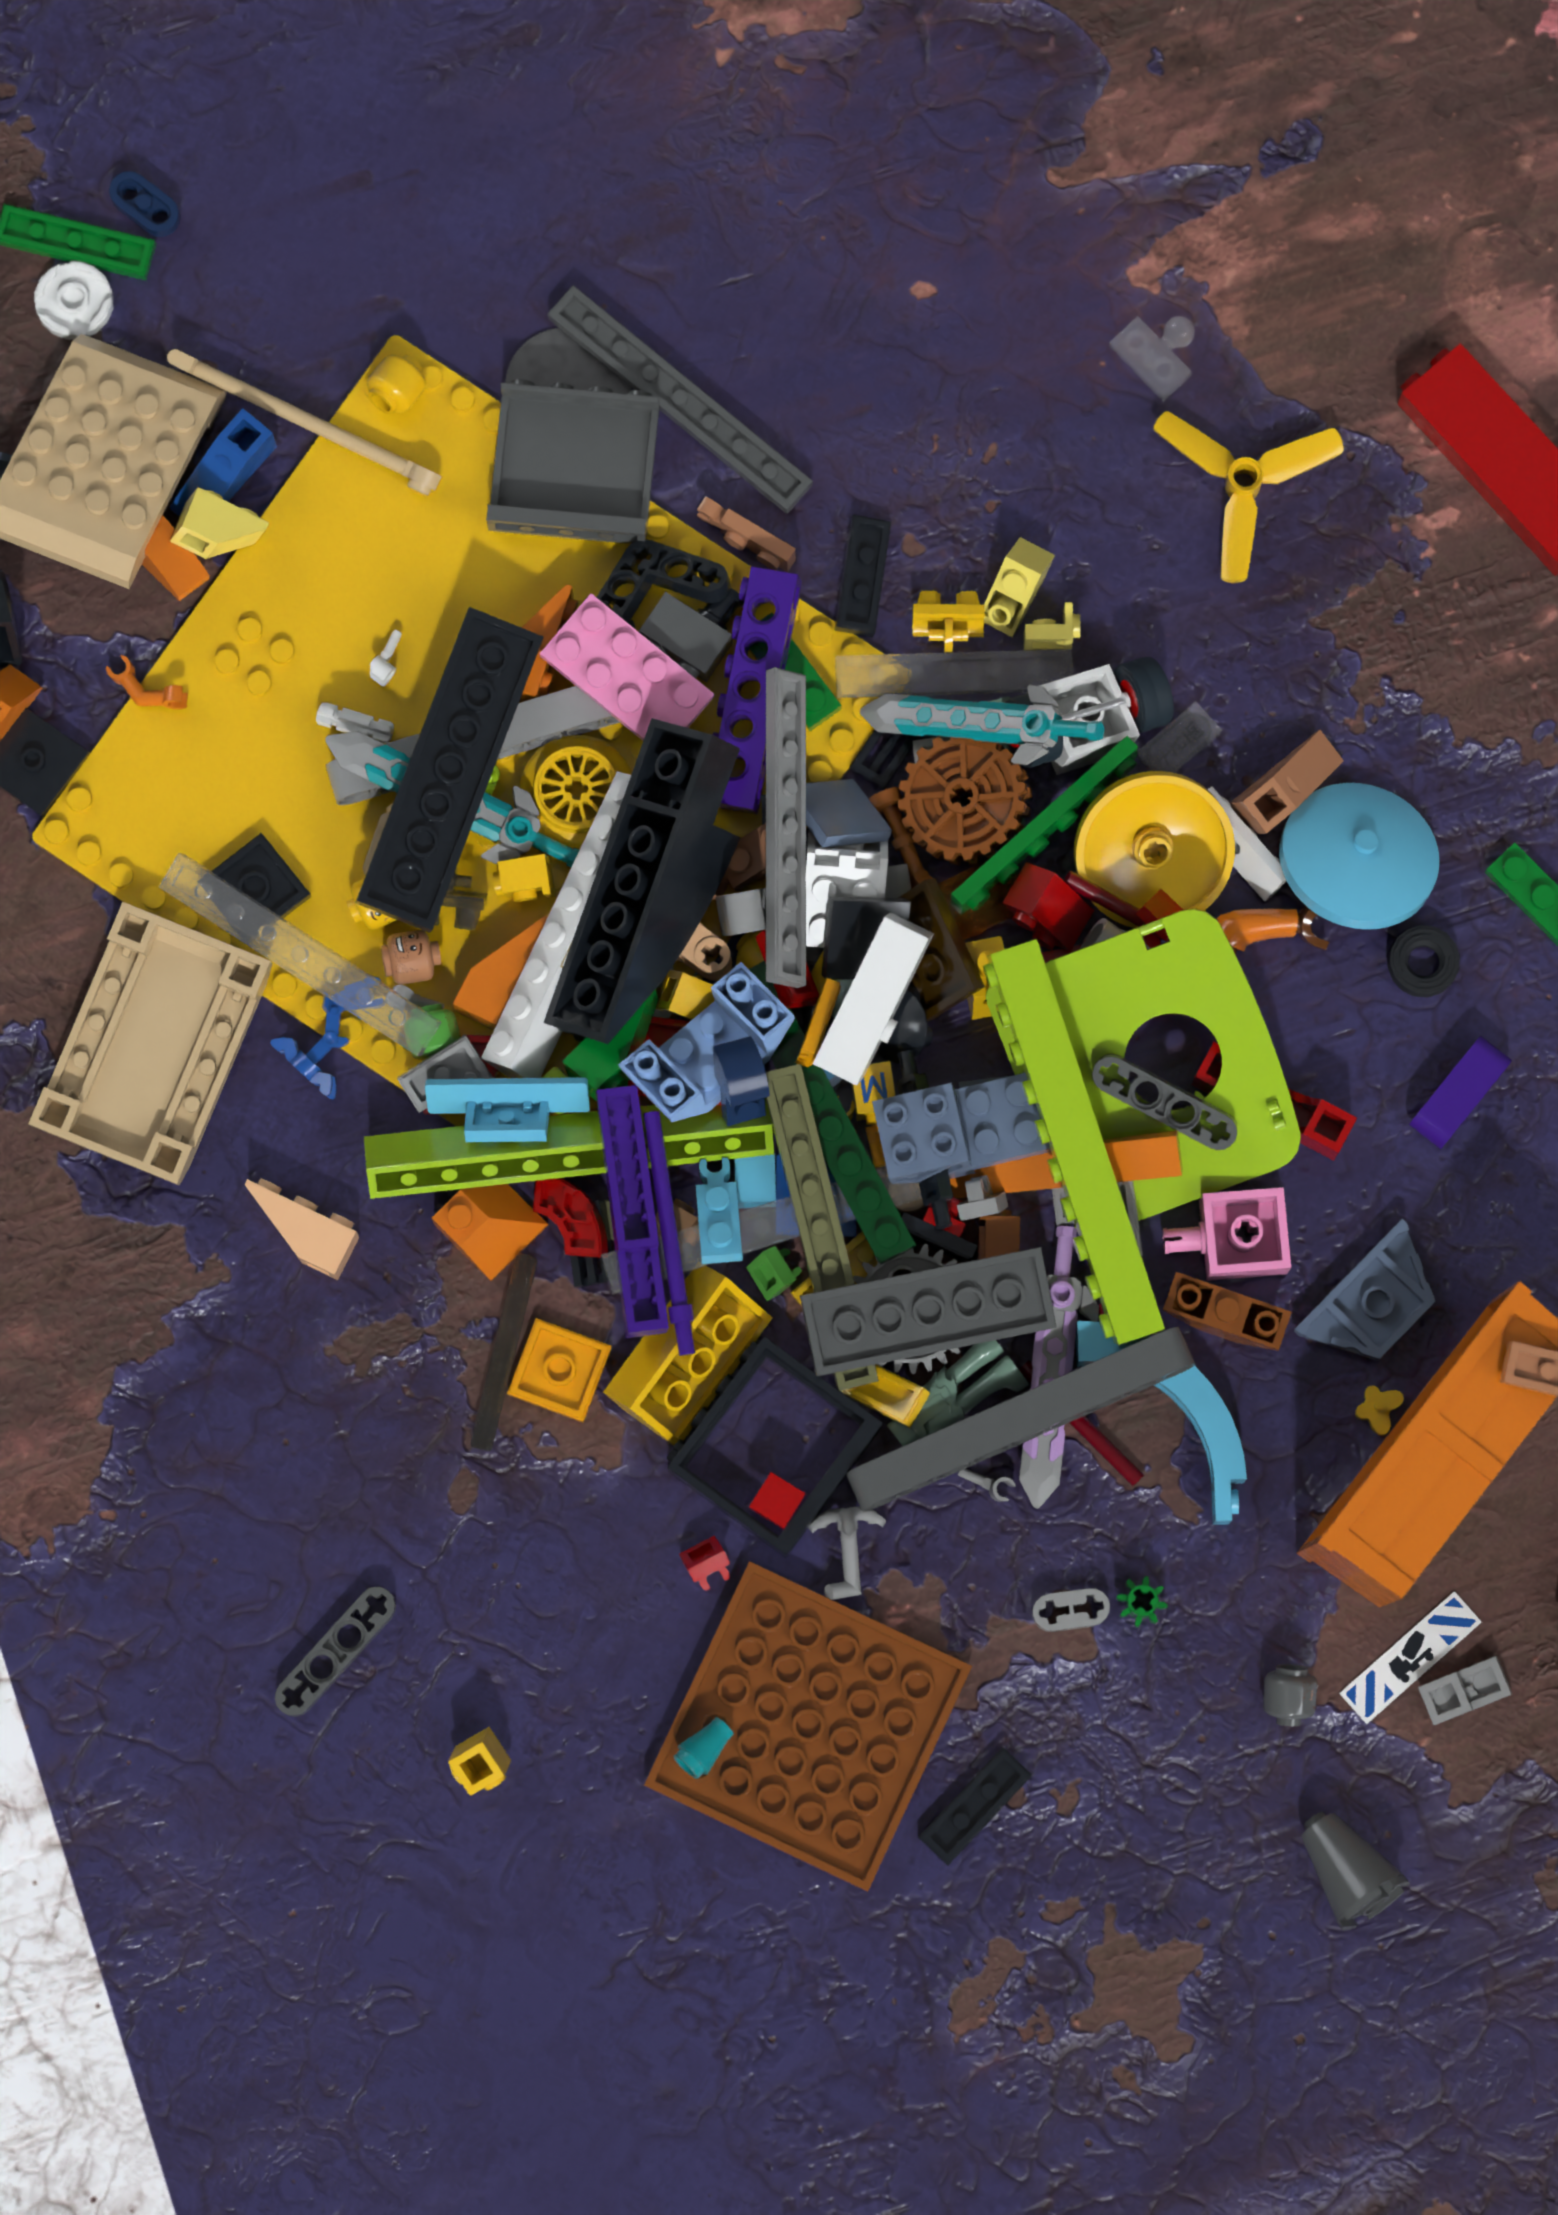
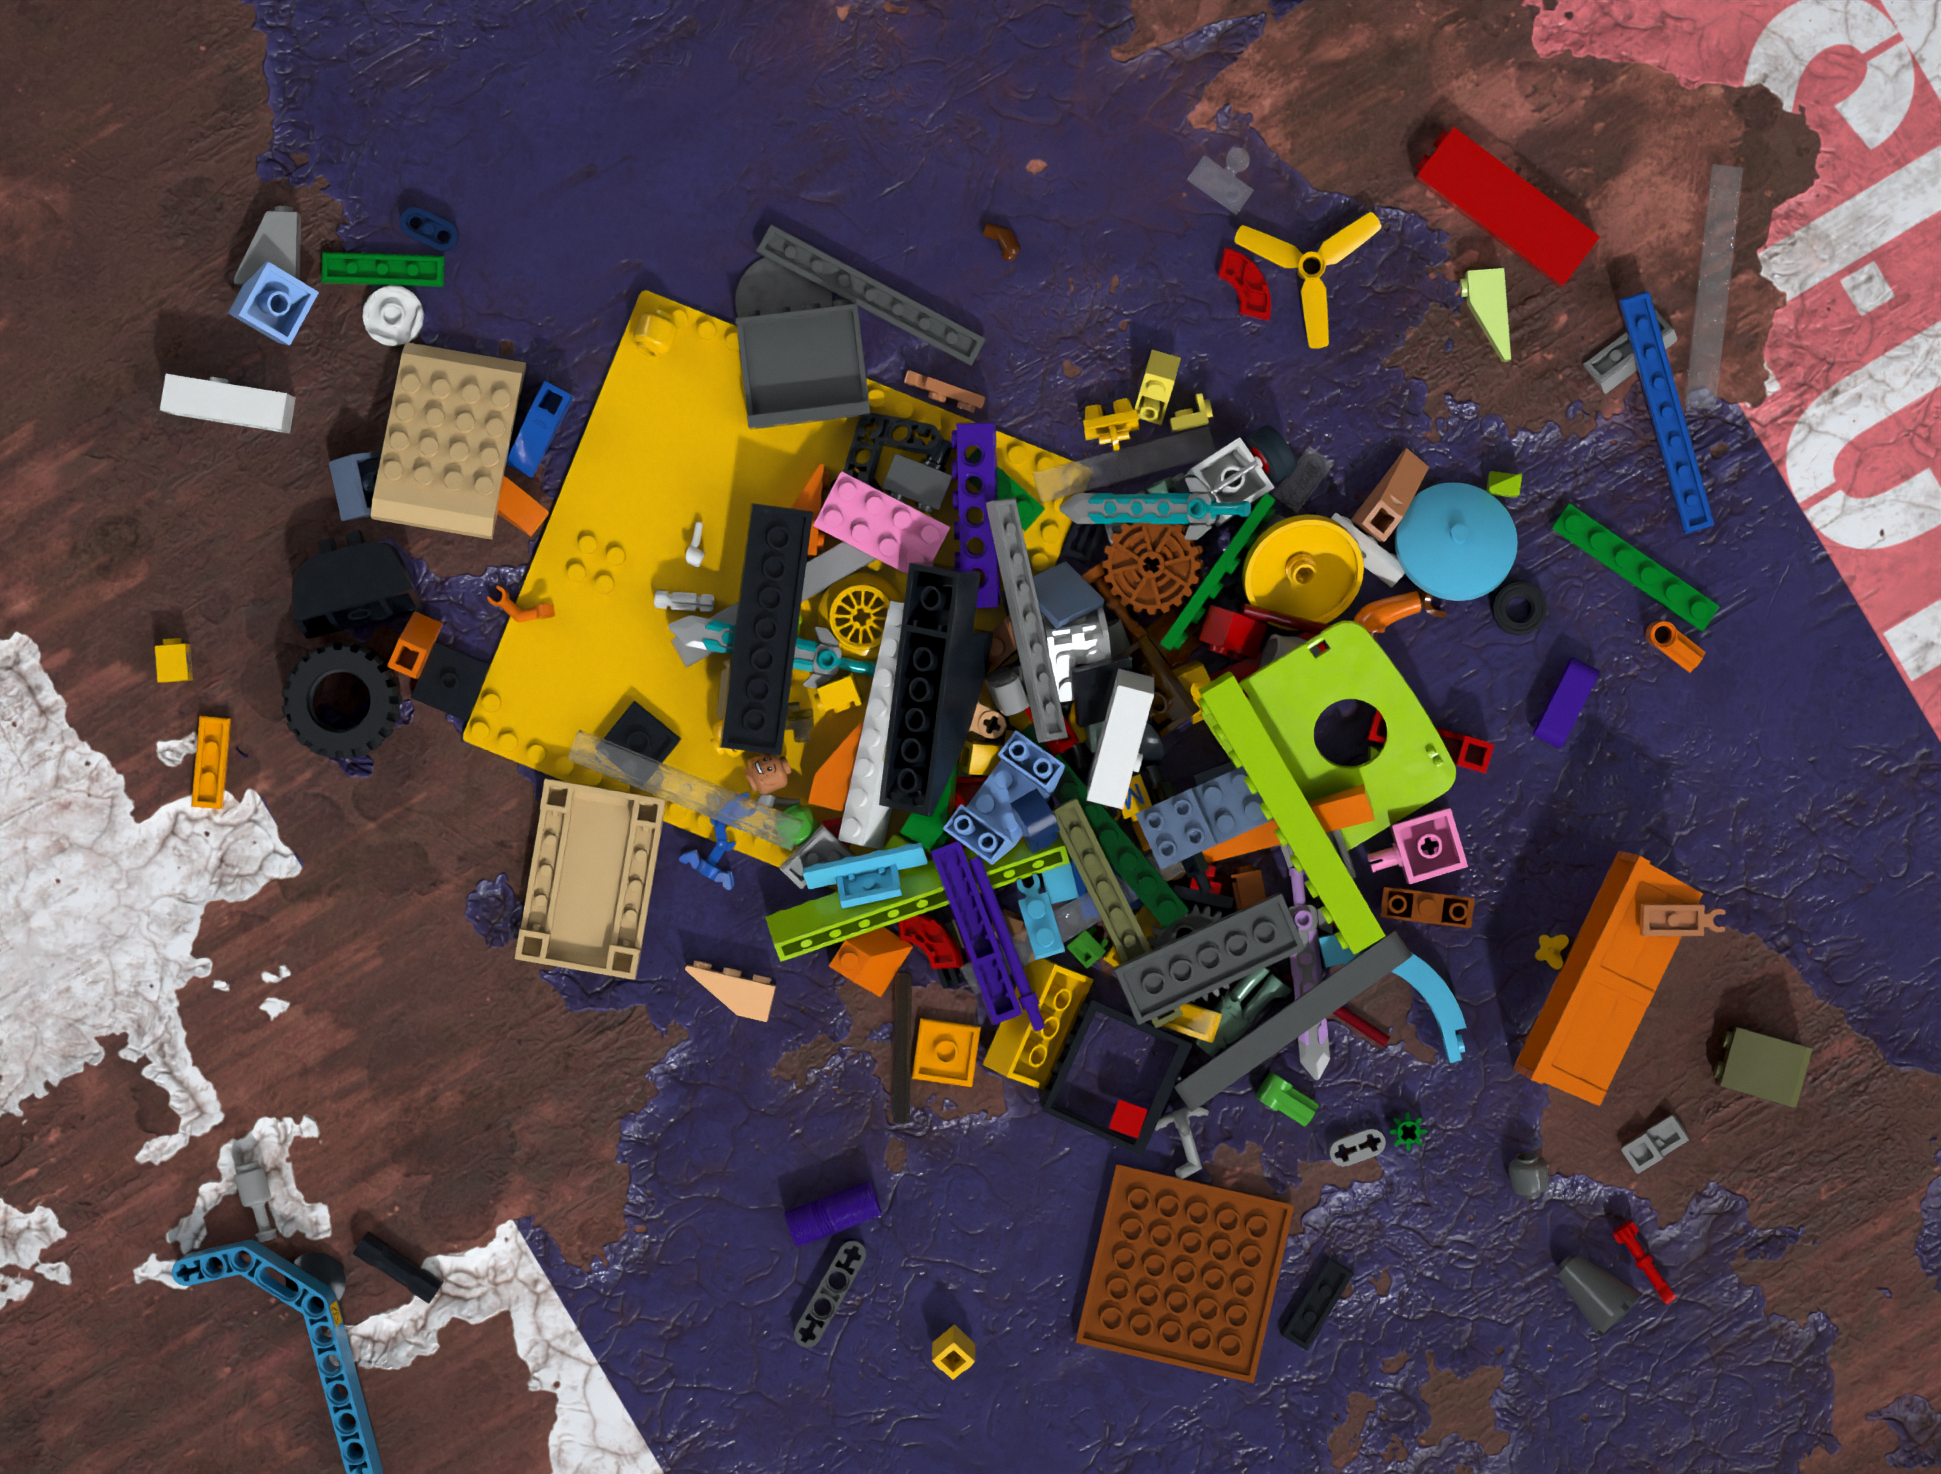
camera: 10 degrees left, 10 degrees up
tan hinge [167,349,442,496] -> none
light yellow slope [170,487,269,559] -> none
teal cone [673,1717,734,1779] -> none
red tile [679,1535,730,1591] -> none
light orange tile [795,978,841,1068] -> none
black tile [834,514,891,638] -> none
light grey tile [957,1175,1008,1221] -> none
light grey hand [958,1468,1016,1502] -> none
dark grey beam [1092,1054,1238,1150] -> none
red tile [1136,889,1183,941] -> none
sand blue wing [1294,1219,1436,1361] -> none
white sticker [1339,1591,1481,1724] -> none
none -> dark purple piece [784,1180,882,1248]
none -> reddish brown arm [983,222,1020,261]
none -> red tile [1217,247,1271,321]
none -> bright green piece [1254,1071,1319,1127]
none -> yellowish green slope [1460,268,1511,362]
none -> lime slope [1486,471,1522,498]
none -> red piece [1611,1220,1676,1305]

